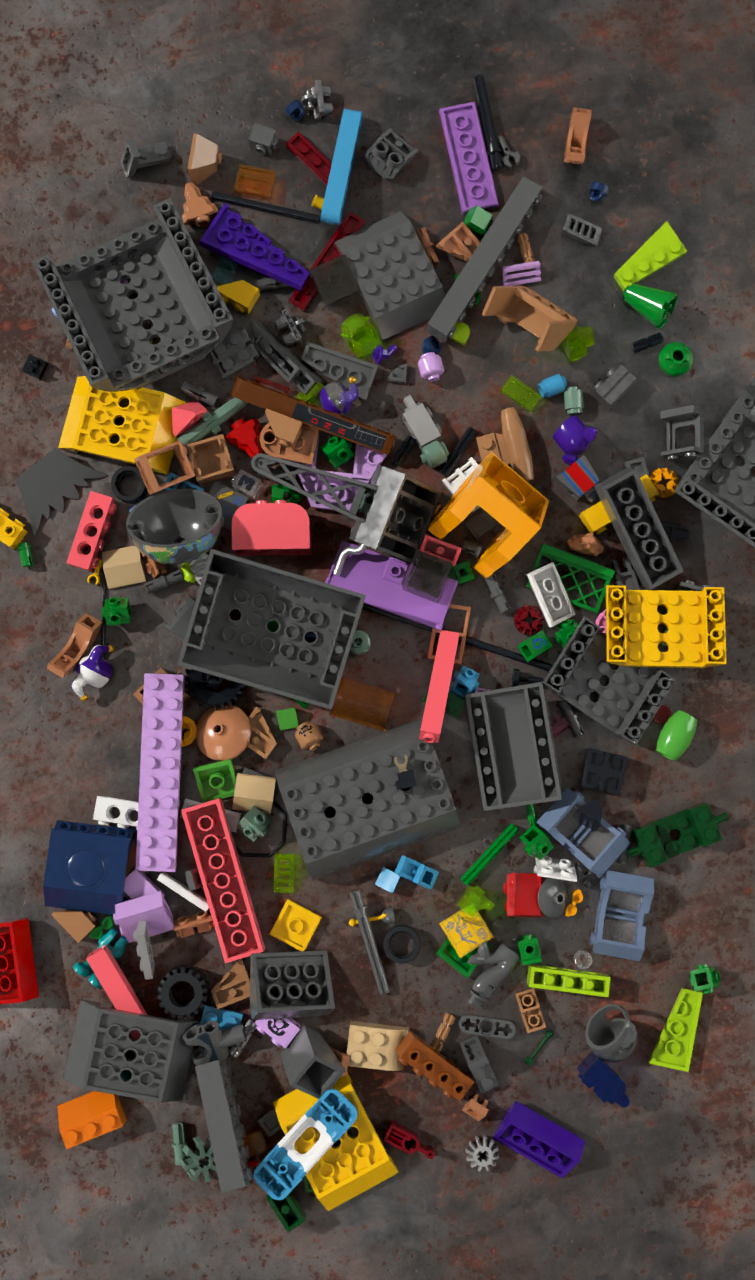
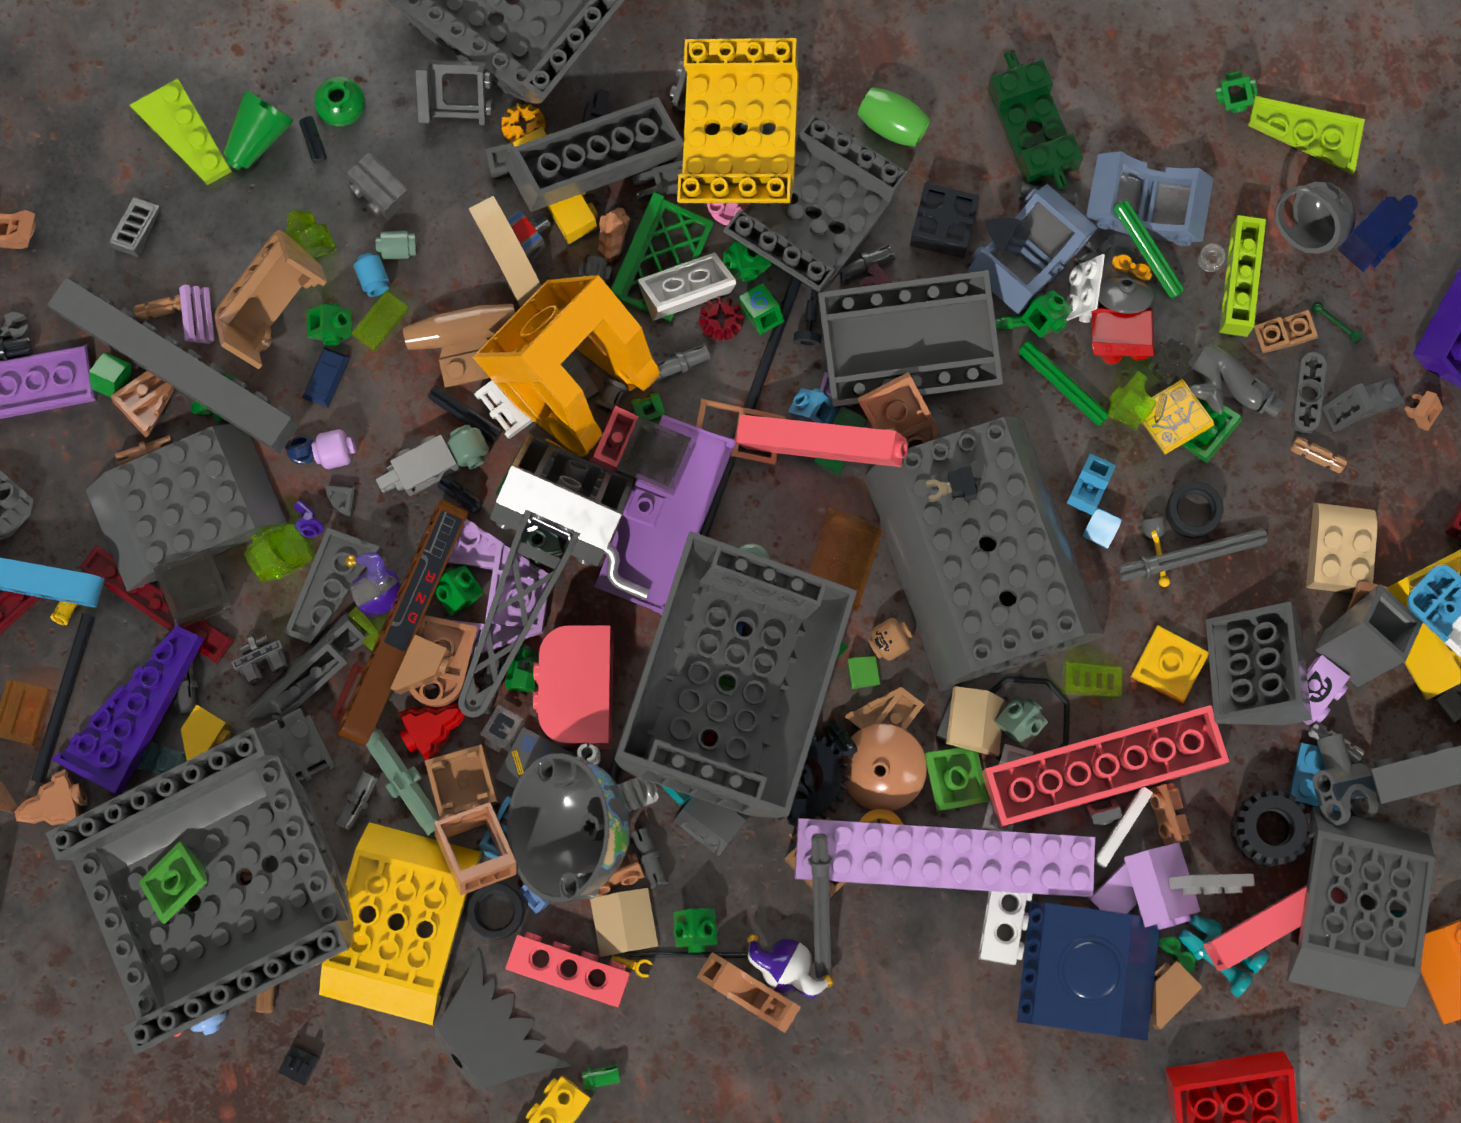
camera: 85 degrees left, 5 degrees down
coral slope [172,400,207,437] -> none
lime arm [181,562,197,583] -> none
medium nougat wing [211,958,250,1010] -> none
dark orange brick [395,1031,474,1101] -> none
lime tile [449,323,470,346] -> none
green brick [516,934,542,965] -> none
dark purple piece [553,416,598,465] -> none
dark blue tile [589,182,609,202] -> none
clear red tile [652,705,672,725] -> none
none -> bright green slope [139,841,207,924]
none -> dark blue tile [302,347,350,408]
none -> green brick [307,303,353,346]
none -> tan slope [469,196,541,307]
none -> dark grey gear [577,256,613,284]
none -> white pin [577,743,601,766]
none -> dark grey axle [808,833,832,981]
none -> black piece [825,720,858,759]
none -> nougat tile [858,372,938,445]
none -> green axle [1113,199,1184,298]

